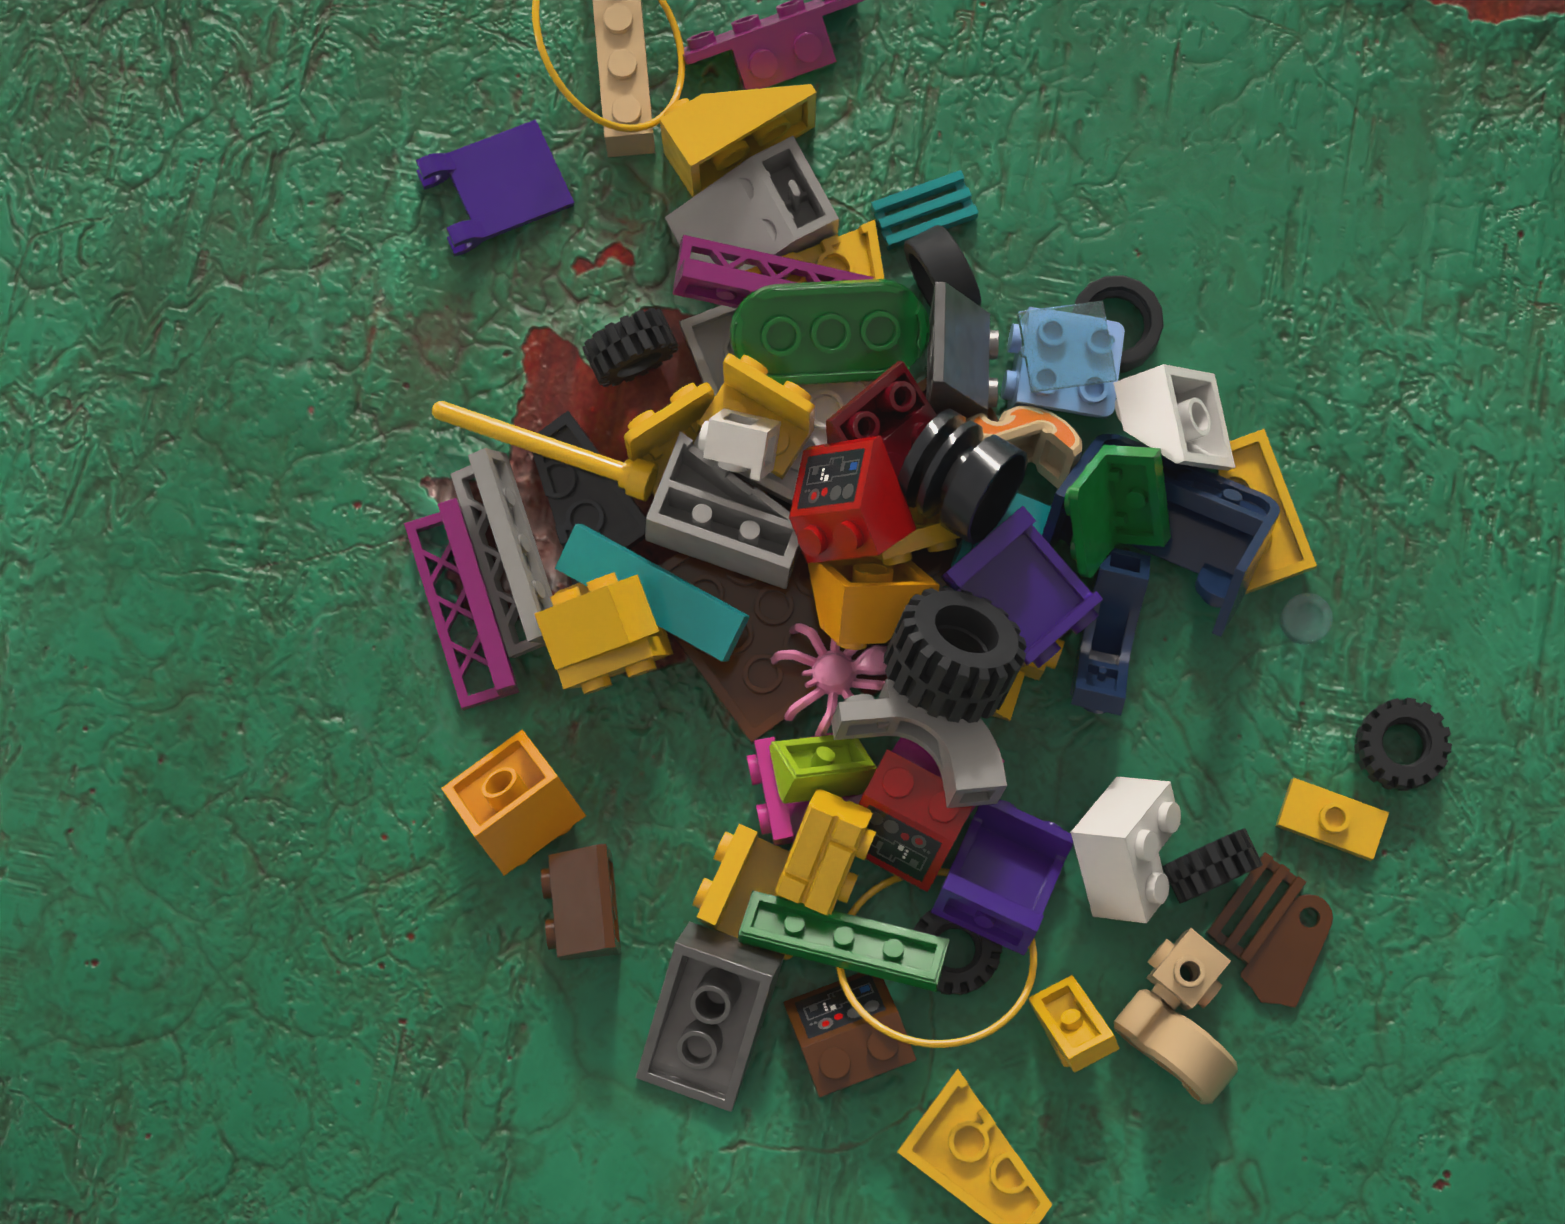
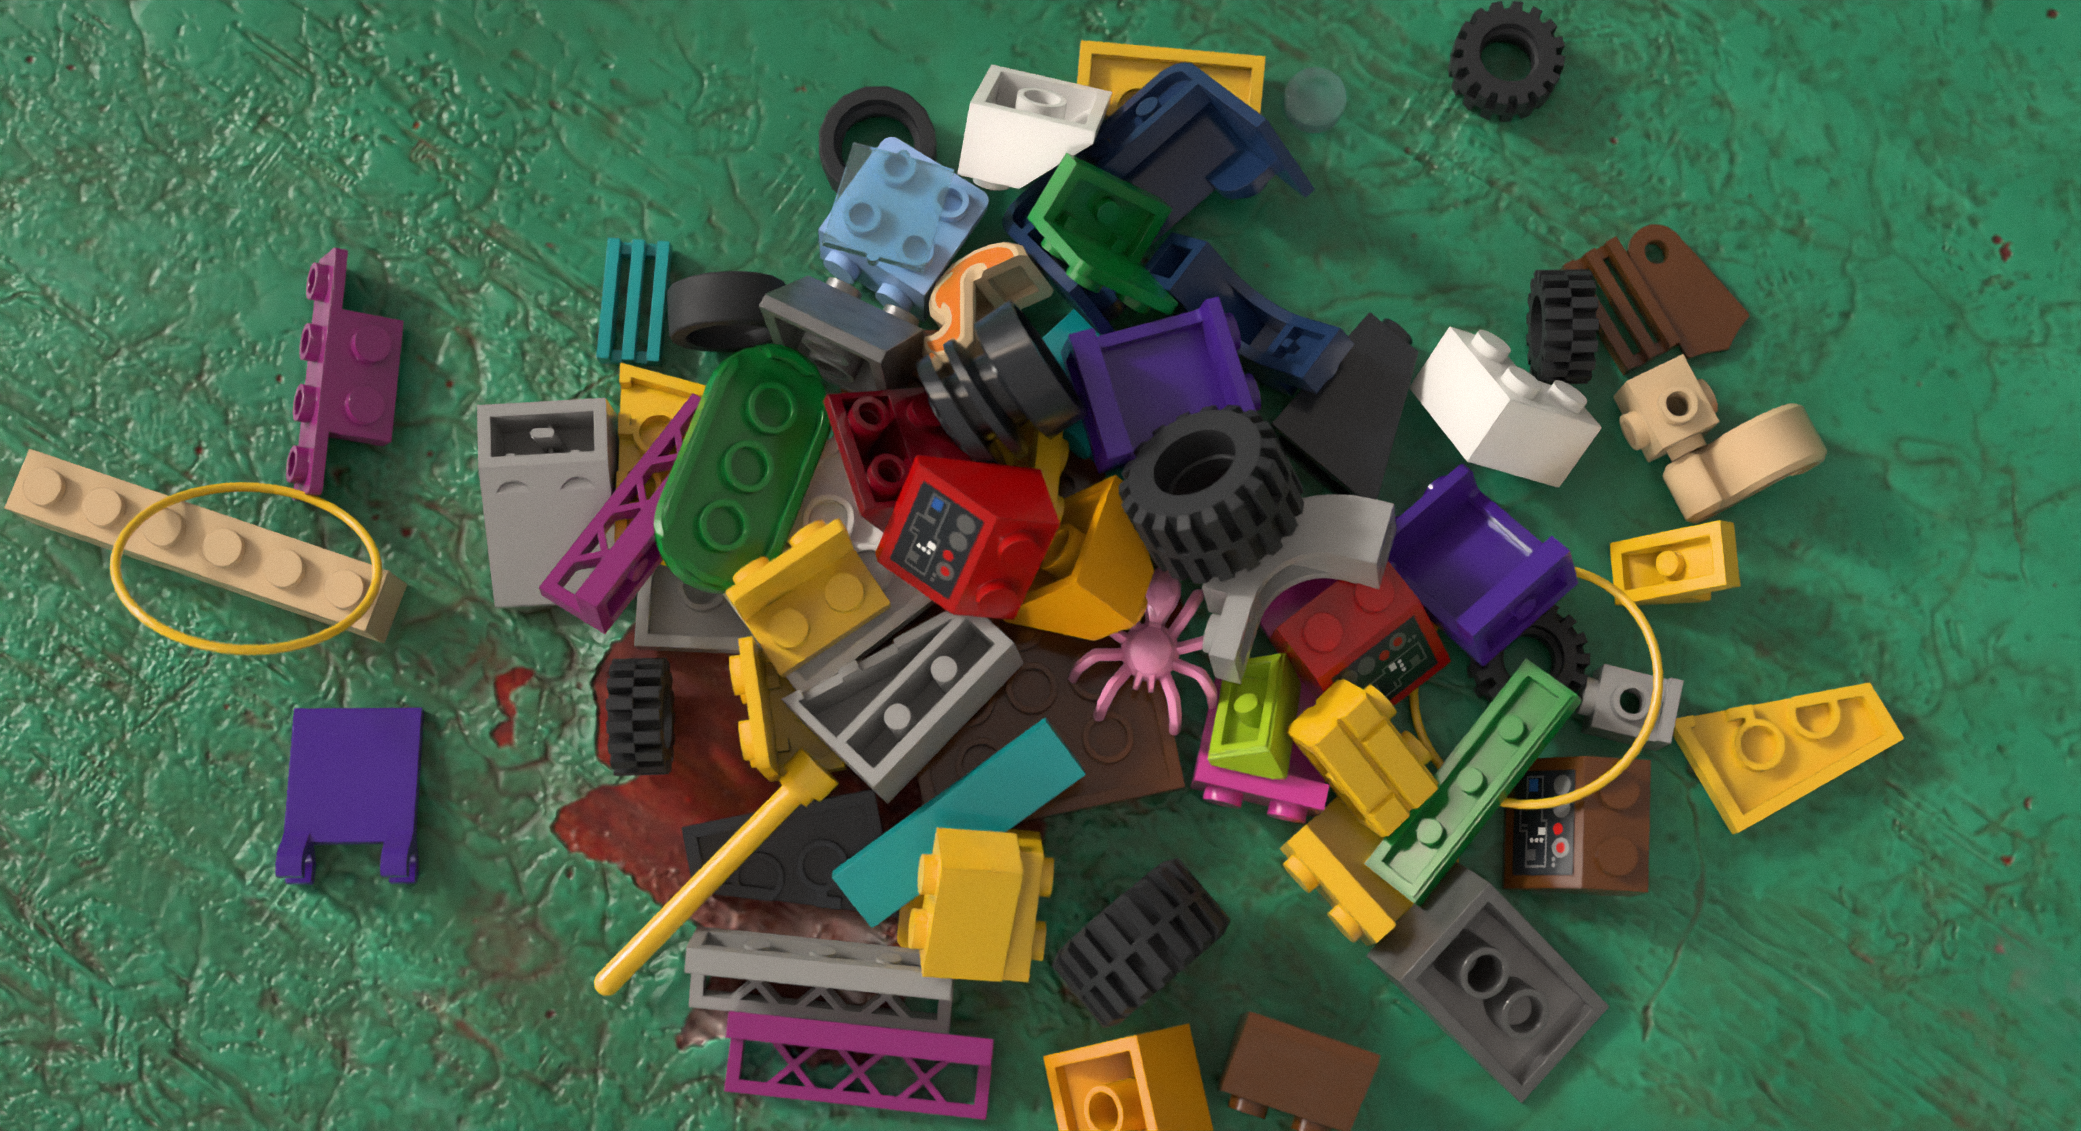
camera: 65 degrees left, 0 degrees up
yellow slope [660,84,816,197] -> none
white brick [698,408,781,481] -> none
yellow plate [1275,778,1389,861] -> none
none -> black tyre [1052,858,1231,1028]
none -> black slope [1271,312,1419,500]
none -> light grey brick [1576,664,1684,751]

